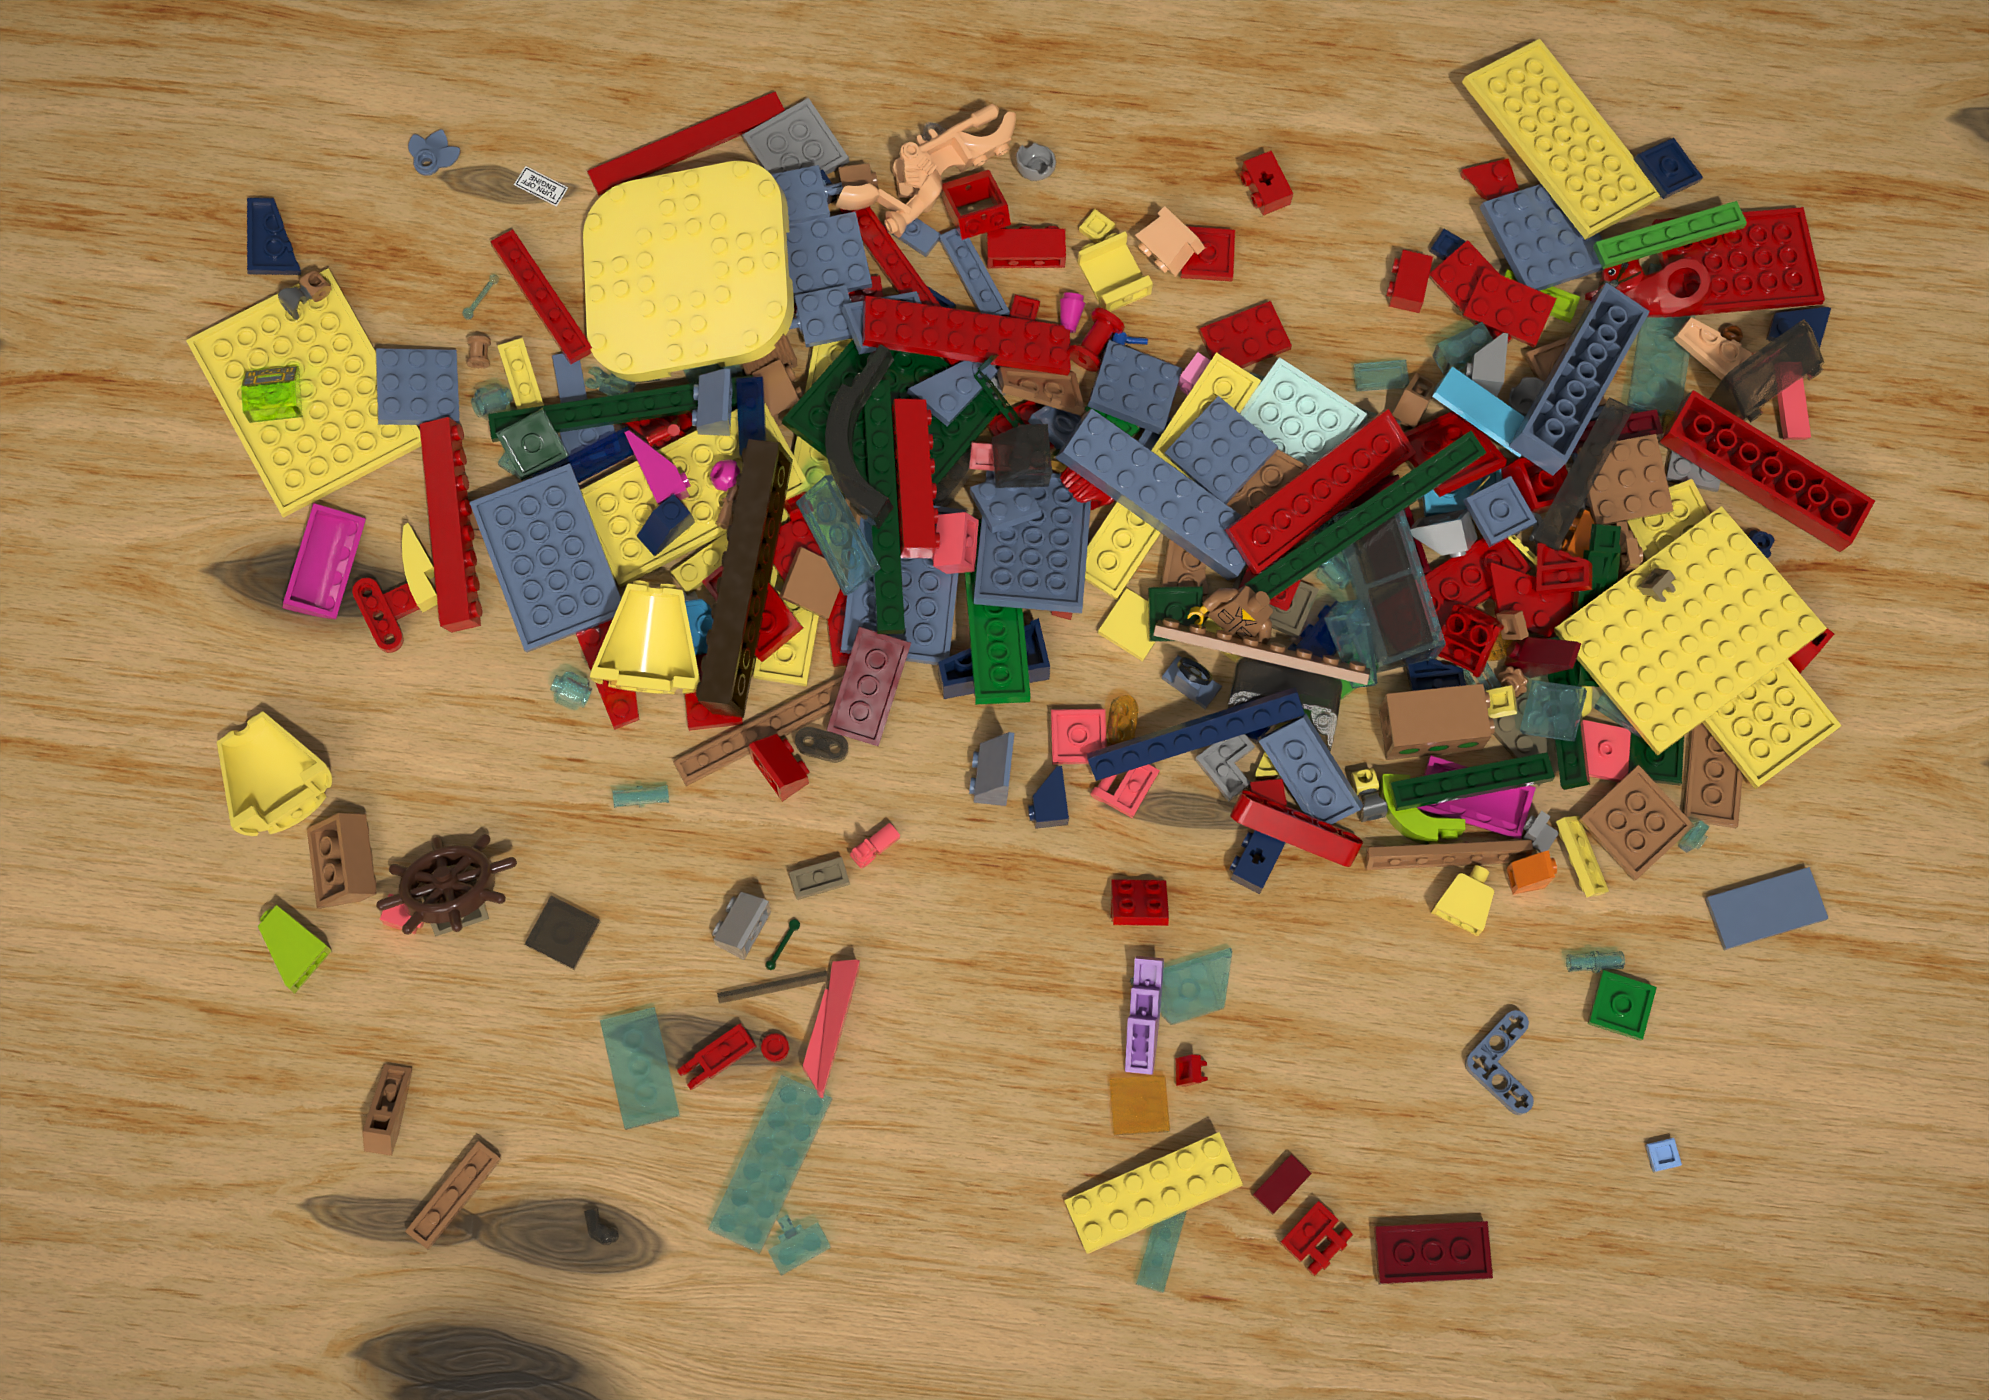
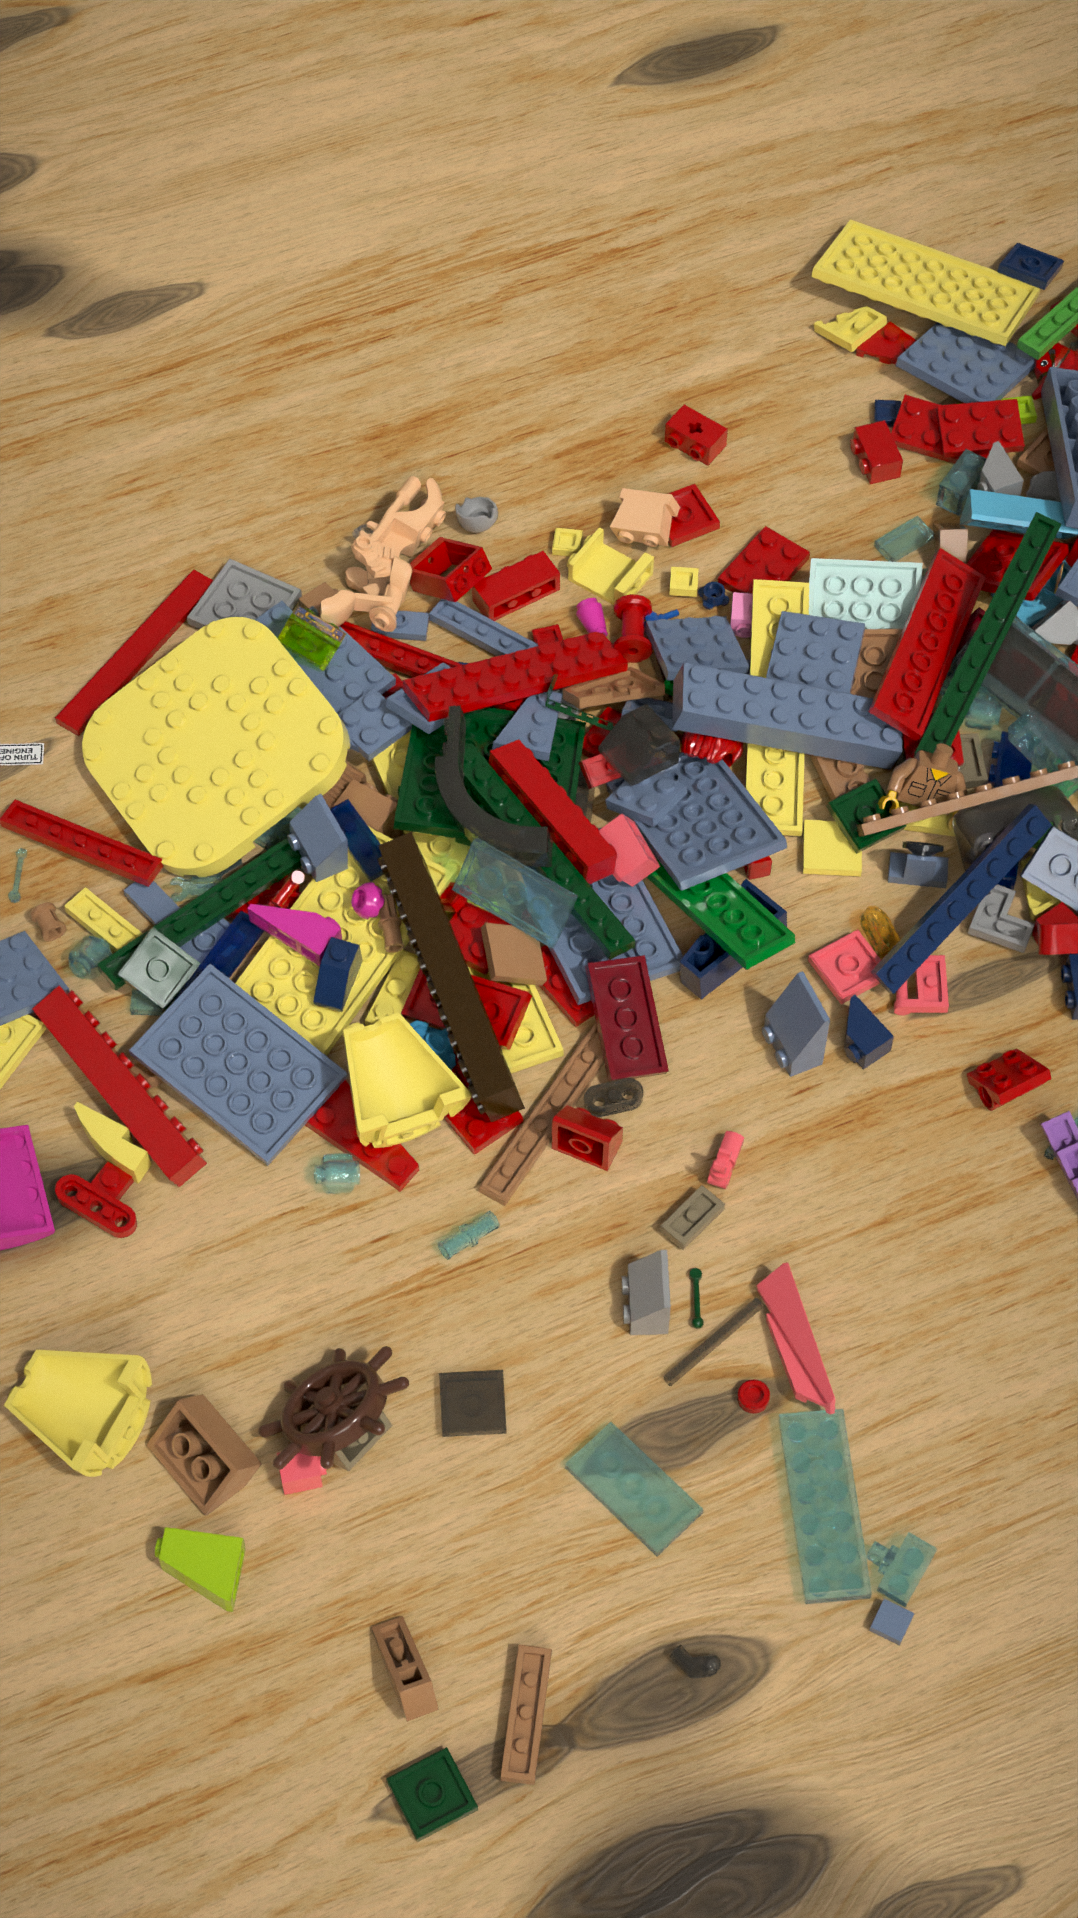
camera: 25 degrees left, 15 degrees down
red hinge [677,1023,756,1090] -> none
none -> clear neon green slope [277,604,346,671]
none -> dark green tile [386,1747,478,1842]
none -> light yellow plate [669,567,699,597]
none -> dark blue plate [698,582,729,610]
none -> light yellow wing [814,306,887,352]
none -> sand blue tile [869,1599,914,1646]

